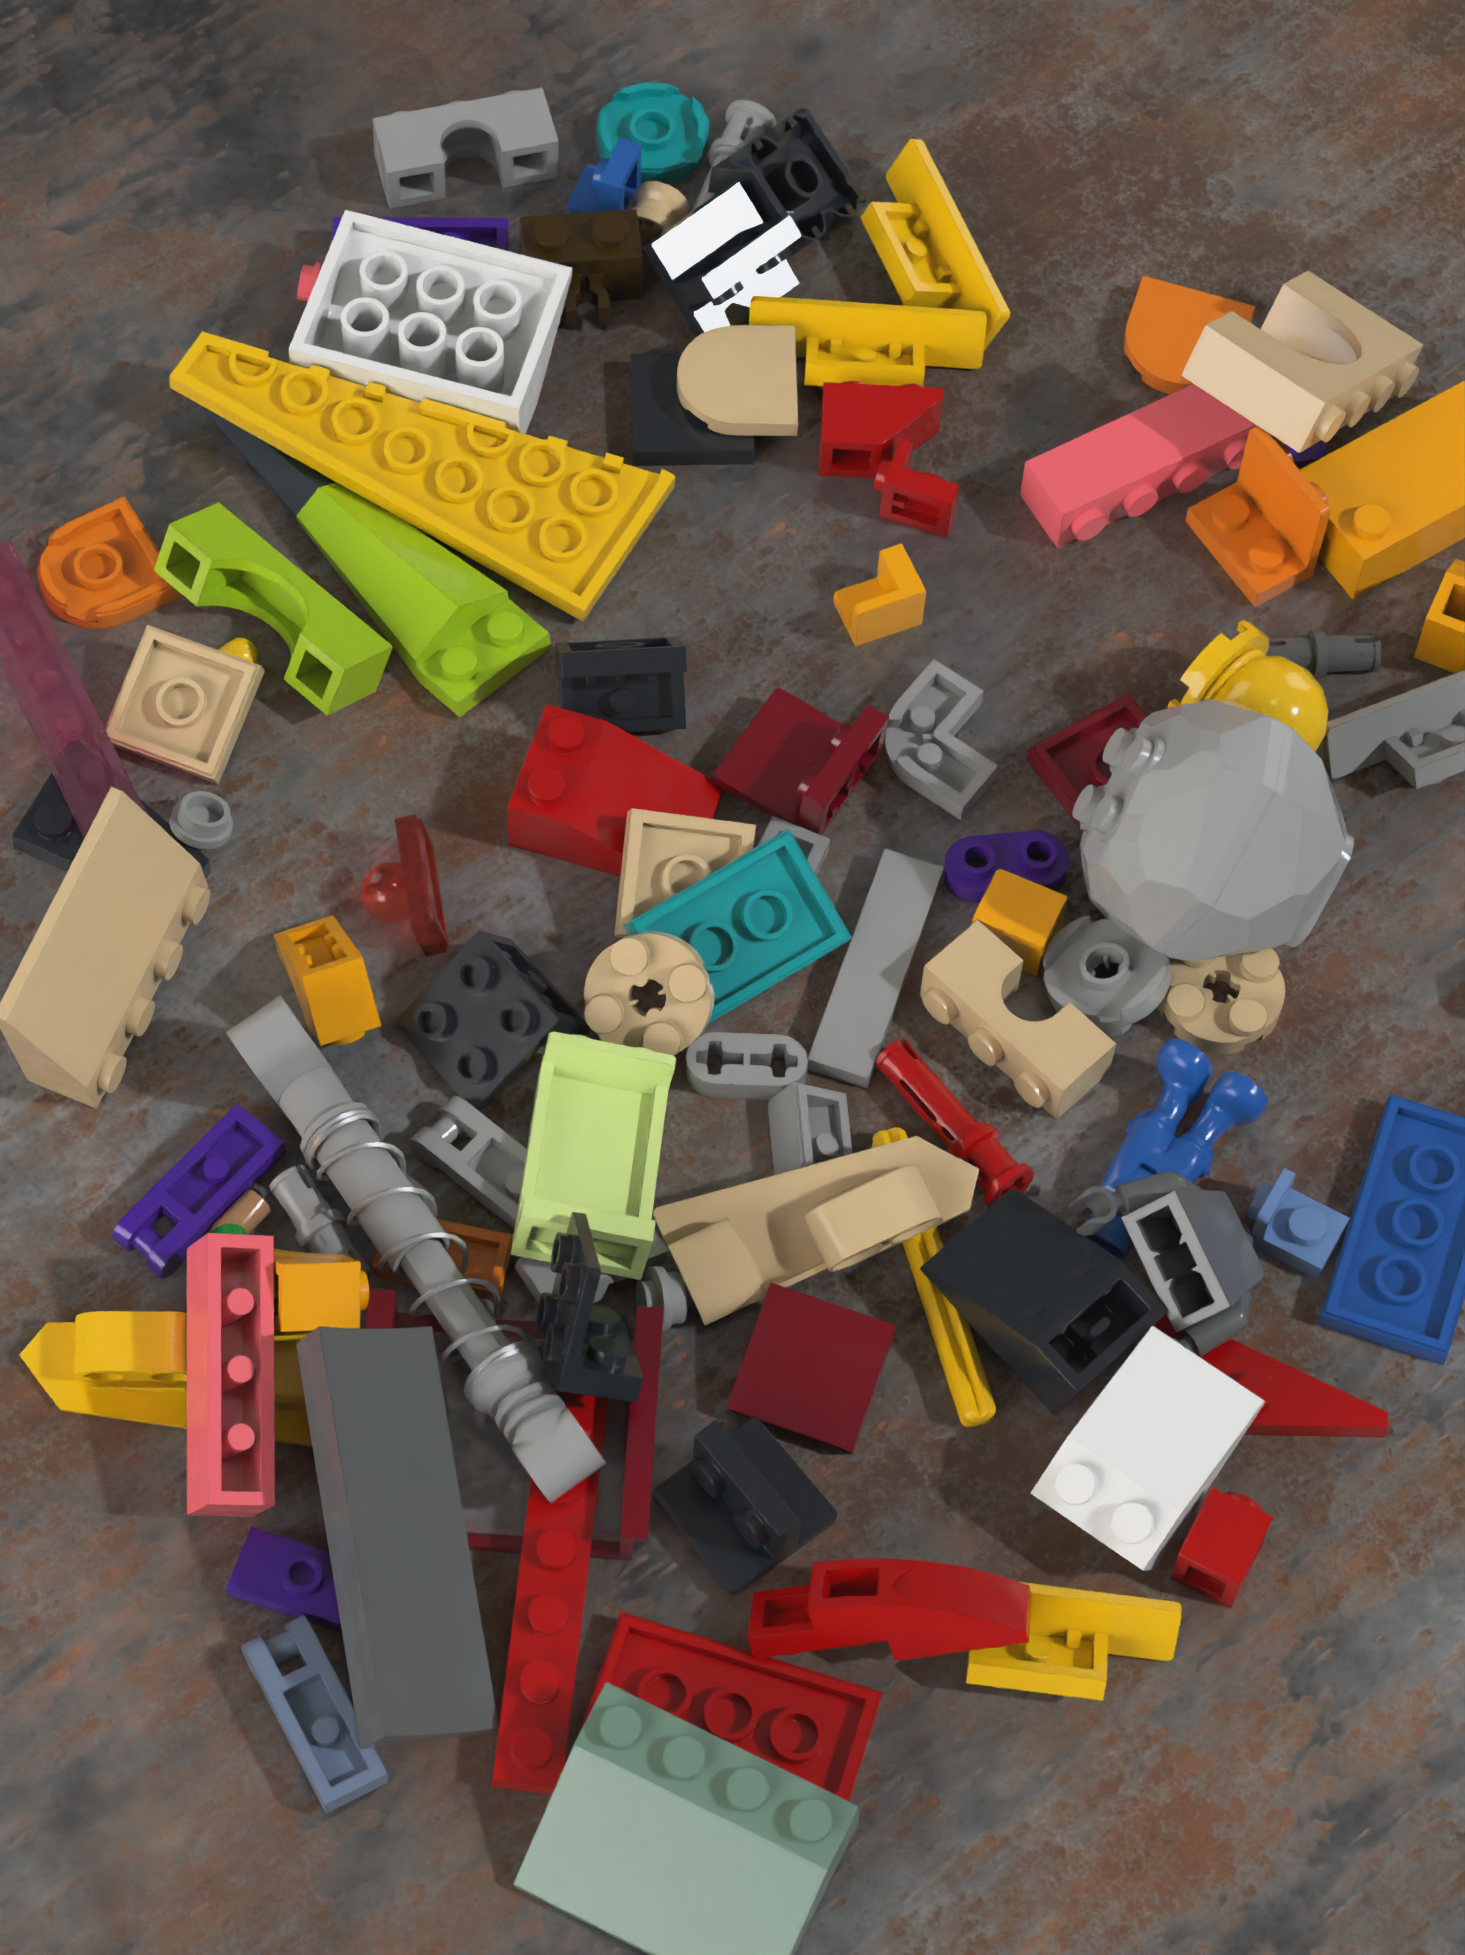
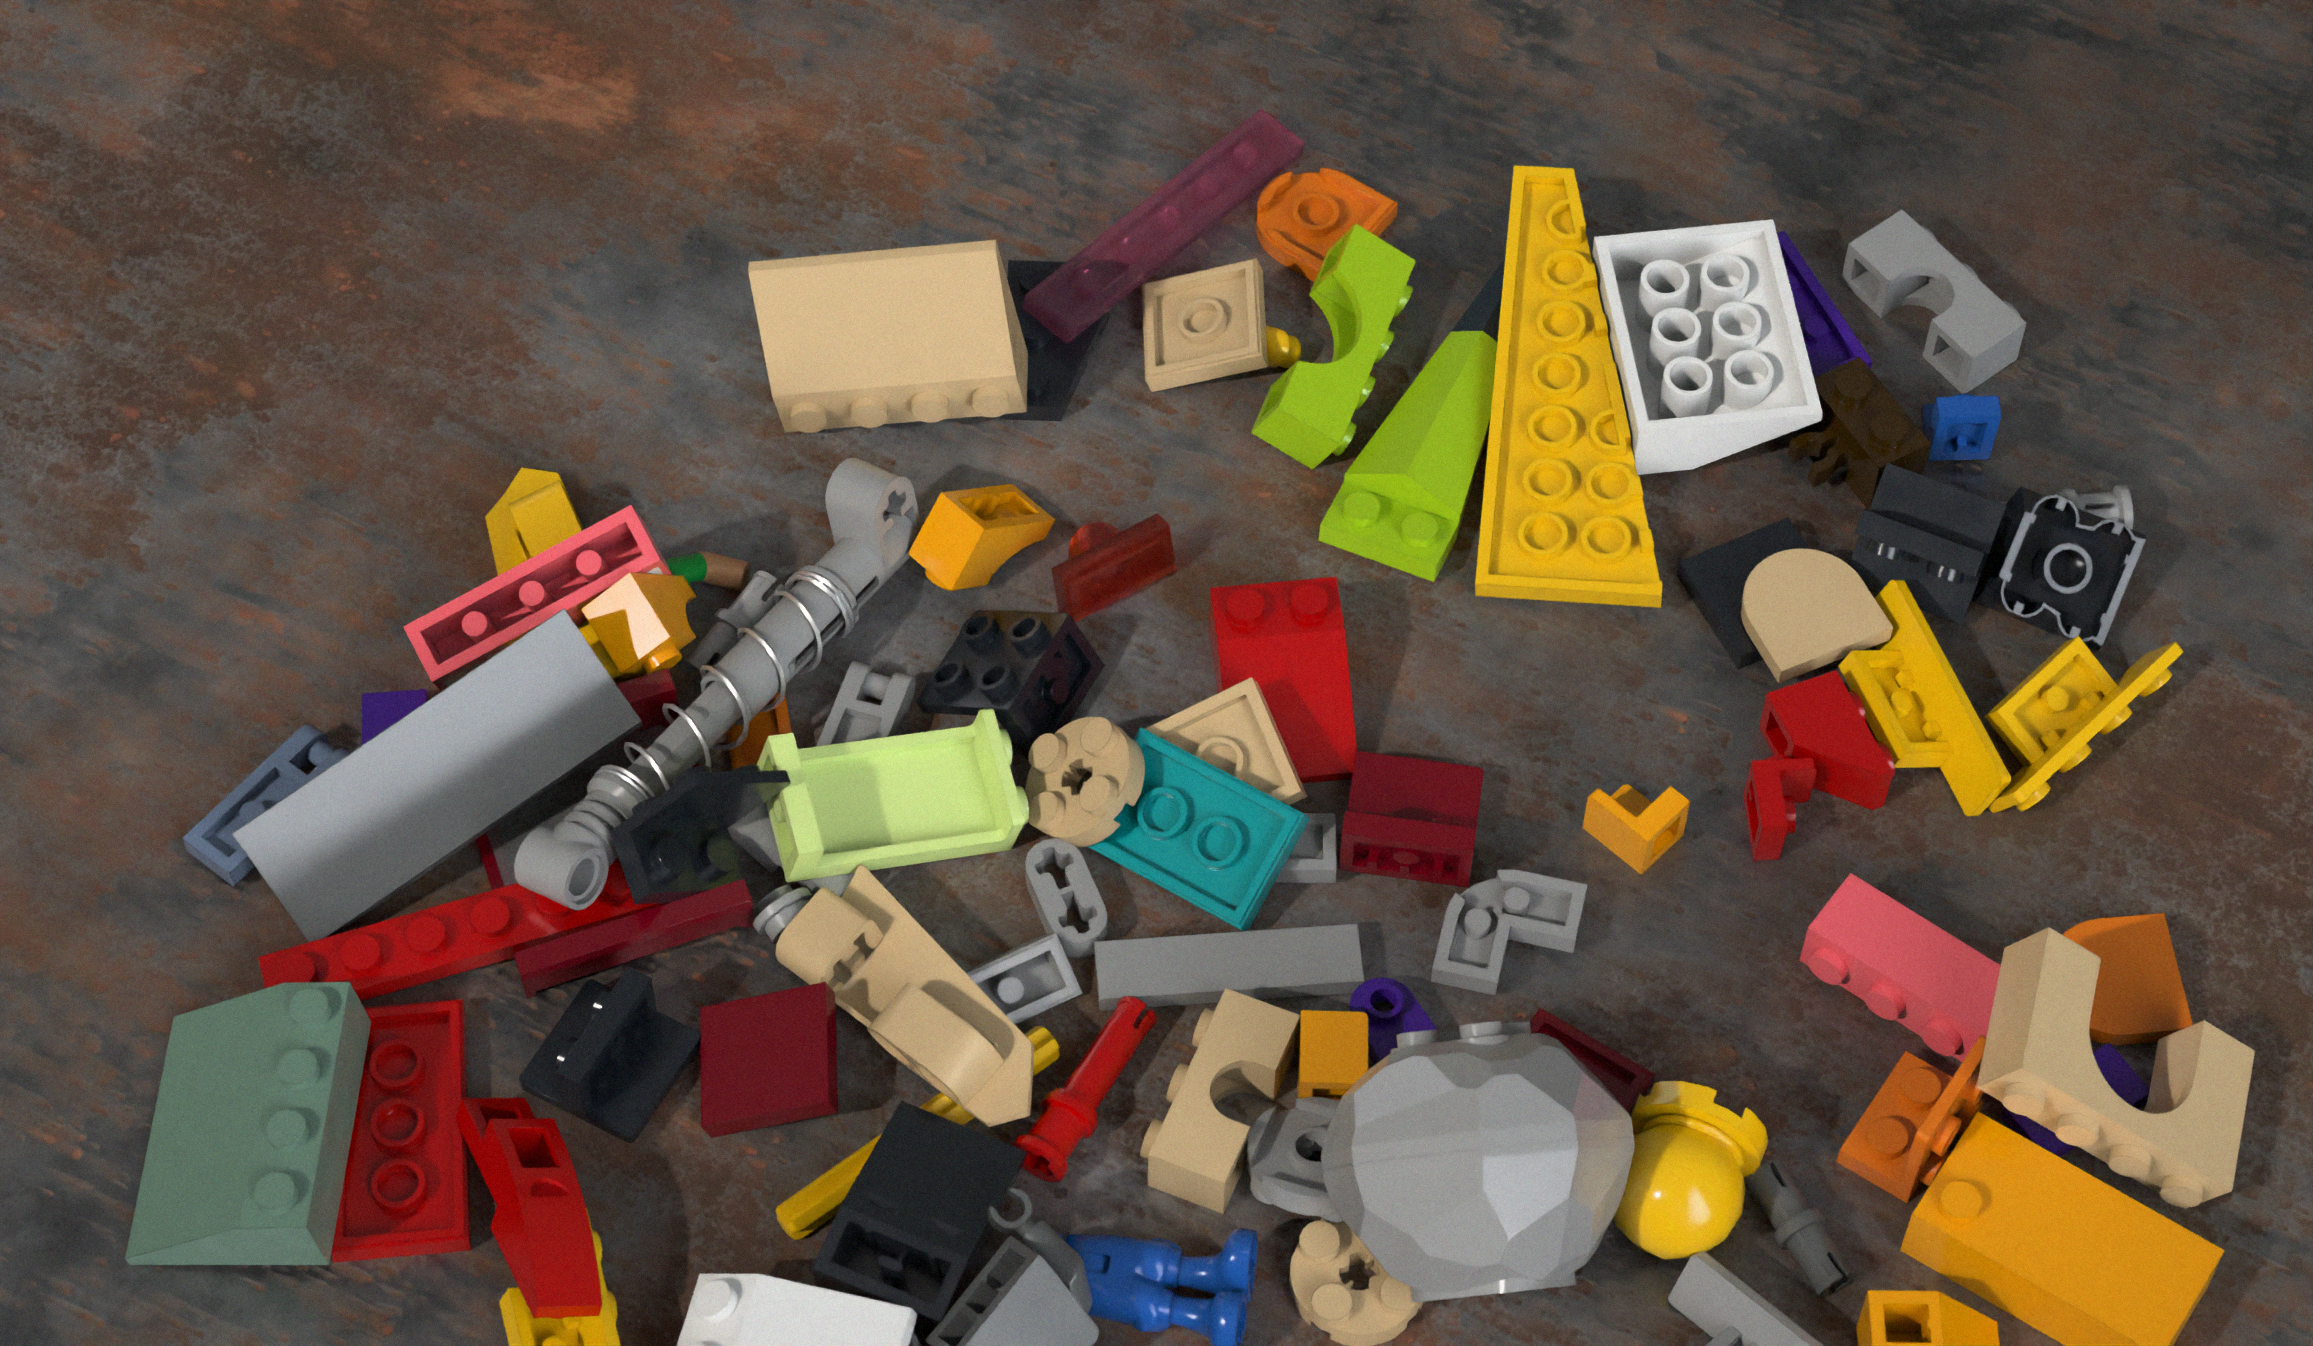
camera: 70 degrees right, 5 degrees down
dark purple plate [112,1103,286,1279] -> none
light grey plate [170,791,233,849] -> none
black bracket [555,636,687,732] -> none
teal tile [596,82,709,184] -> none
tan wheel [632,181,690,253] -> none

